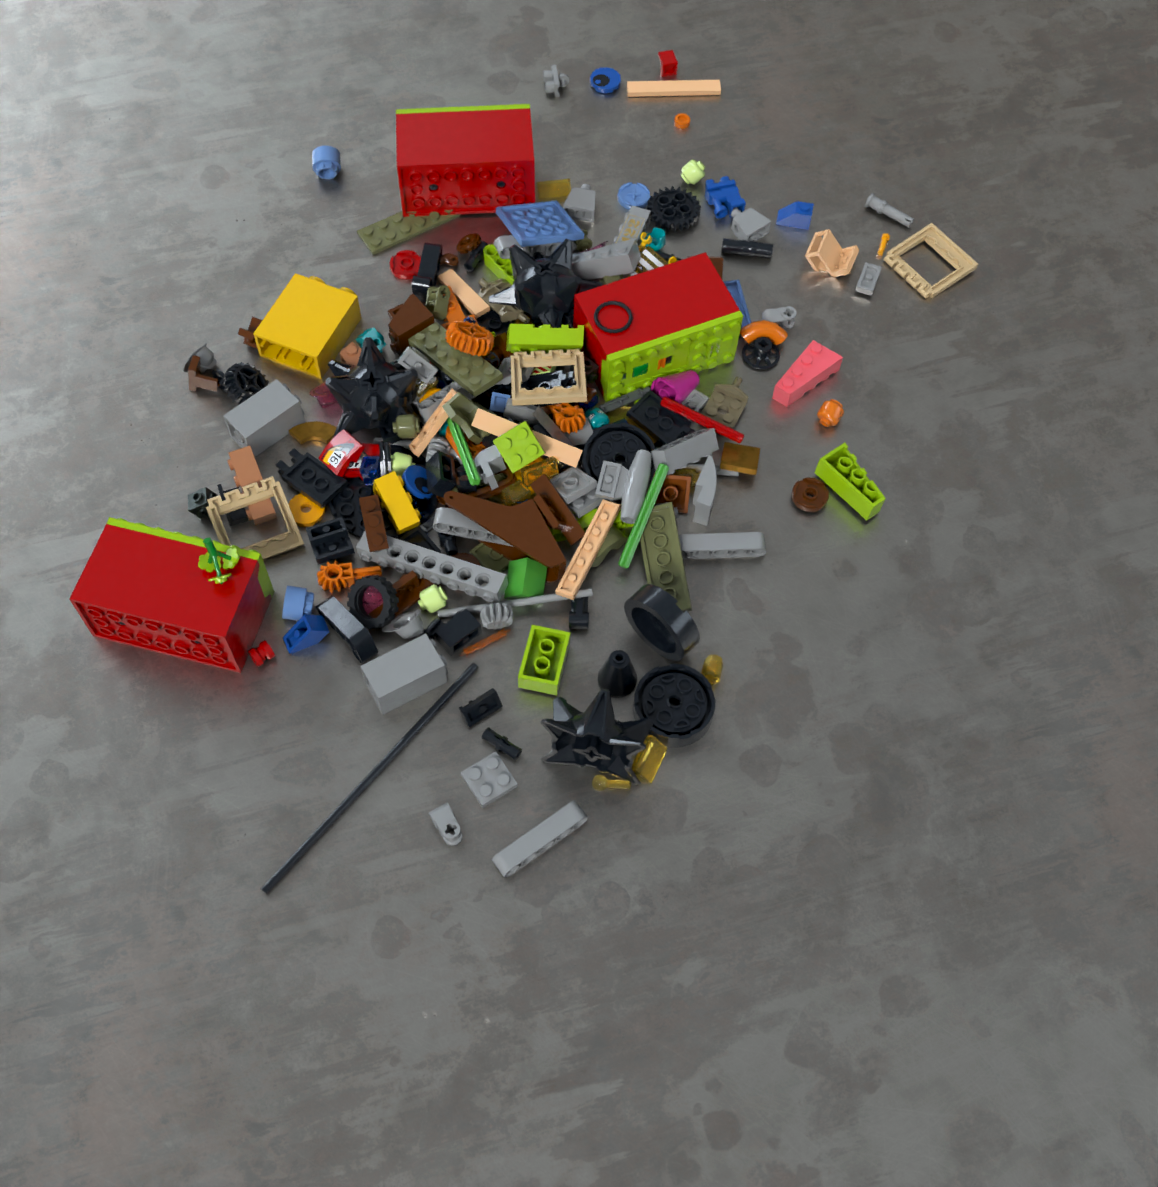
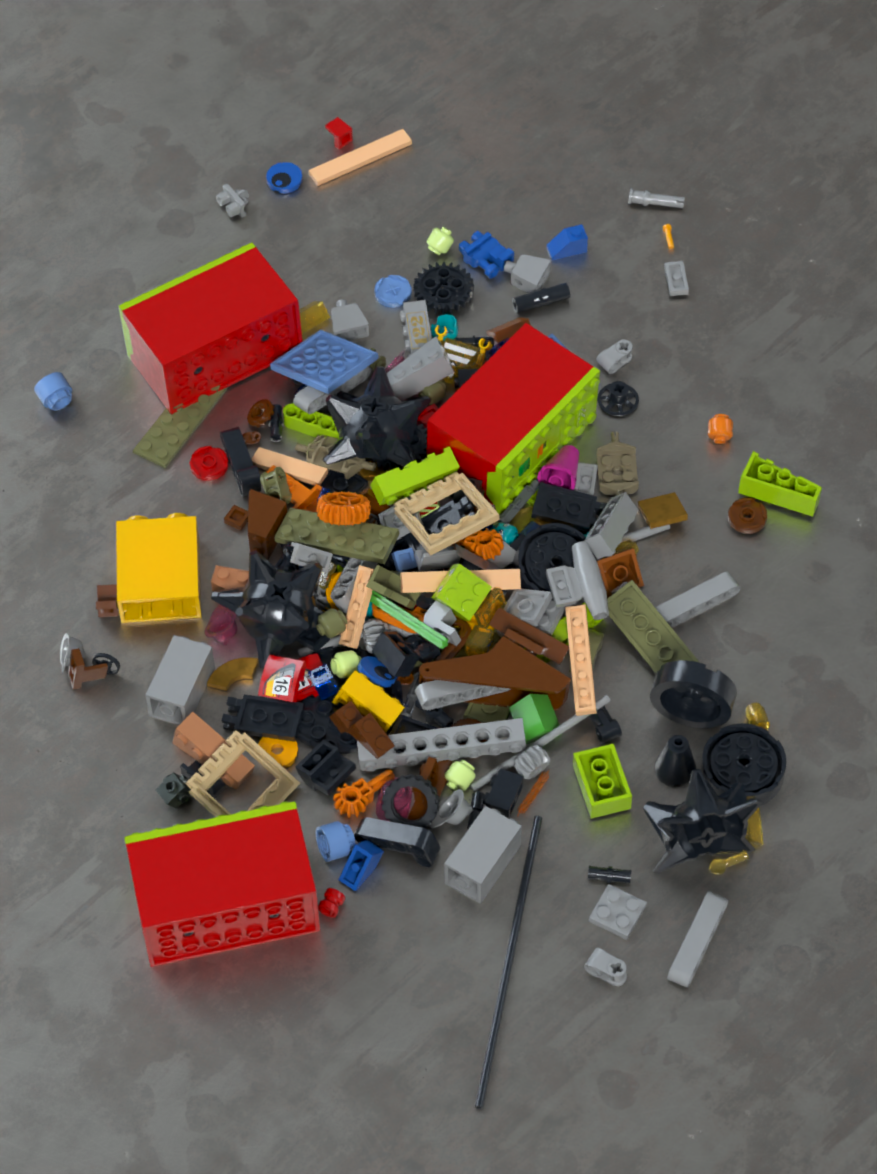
camera: 25 degrees left, 5 degrees down
lime plant [198,538,240,584] -> none
black gear [222,362,269,405] -> none
teal brick [355,327,387,353] -> none
black axle [378,441,393,477] -> none
black plate [459,688,503,727] -> none
black tyre [594,301,633,333] -> none
bright green axle [618,463,669,569] -> none
red axle [660,397,744,443] -> none
orange tile [674,113,690,129] -> none
light grey slope [693,455,717,526] -> none
orange cylinder [740,320,788,345] -> none
coral wedge [772,340,843,407] -> none
light nougat piece [805,229,859,277] -> none
tan hinge [884,223,978,299] -> none

